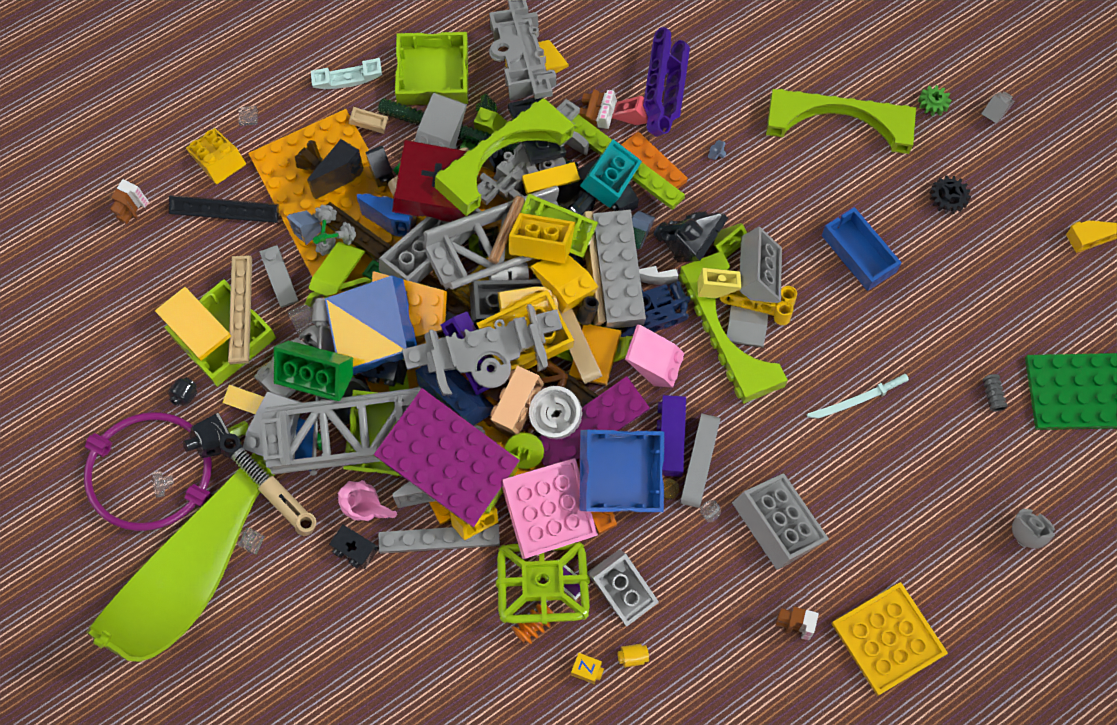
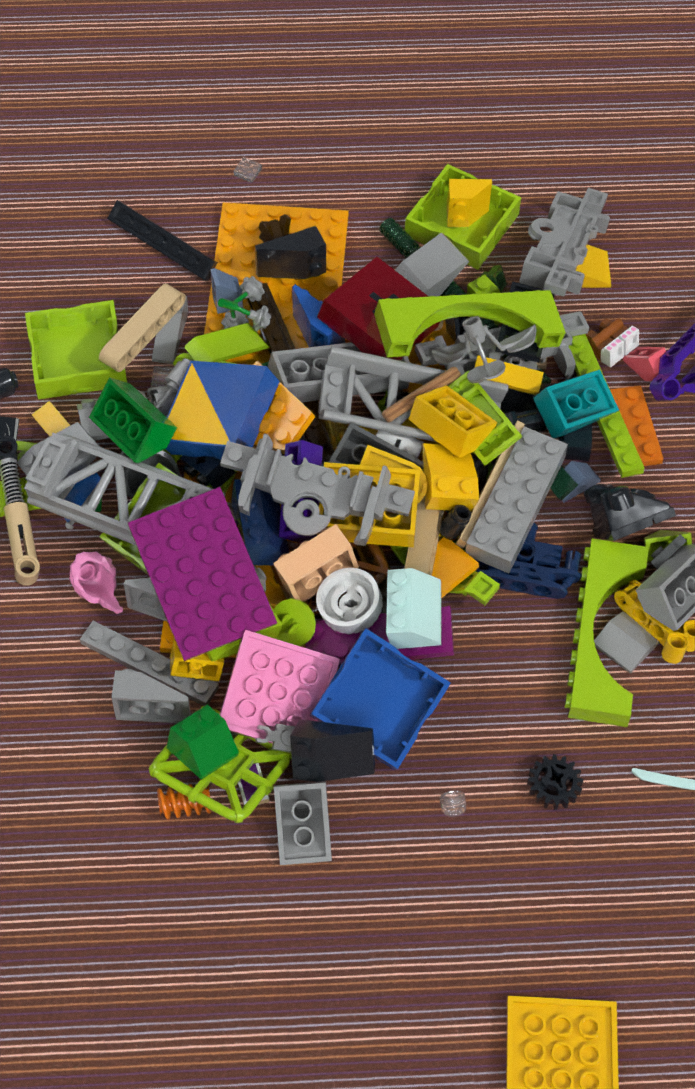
camera: 30 degrees right, 10 degrees down
dark orange hips [110,179,149,224] -> none
yellow tile [155,287,231,361] -> none
yellow slope [186,128,246,184] -> none
tan tile [228,256,252,364] -> none
light aqua slope [311,58,382,89] -> none
black brick [329,524,379,569] -> none
tan tile [349,107,388,134] -> none
black slope [365,145,394,188] -> none
yellow brick [571,653,604,684] -> none
yellow brick [617,644,649,668] -> none
bright pink slope [625,325,684,387] -> none
white slope [639,266,678,285] -> none
dark purple brick [657,395,686,477] -> none
clear yellow tile [663,479,679,500] -> none
light grey beam [680,413,720,508] -> none
light yellow slope [697,268,741,298] -> none
light grey slope [732,473,829,570] -> none
dark orange hips [775,607,819,641] -> none
none -> tan beam [99,283,186,372]
none -> light grey slope [112,669,191,723]
none -> green slope [166,704,239,780]
none -> light grey plate [255,724,295,752]
none -> black slope [290,719,375,782]
none -> light aqua slope [386,568,441,649]
none -> light grey plant [431,316,536,383]
none -> yellow slope [447,179,492,227]
none -> black gear [527,754,583,810]
none -> dark grey plate [650,534,687,569]

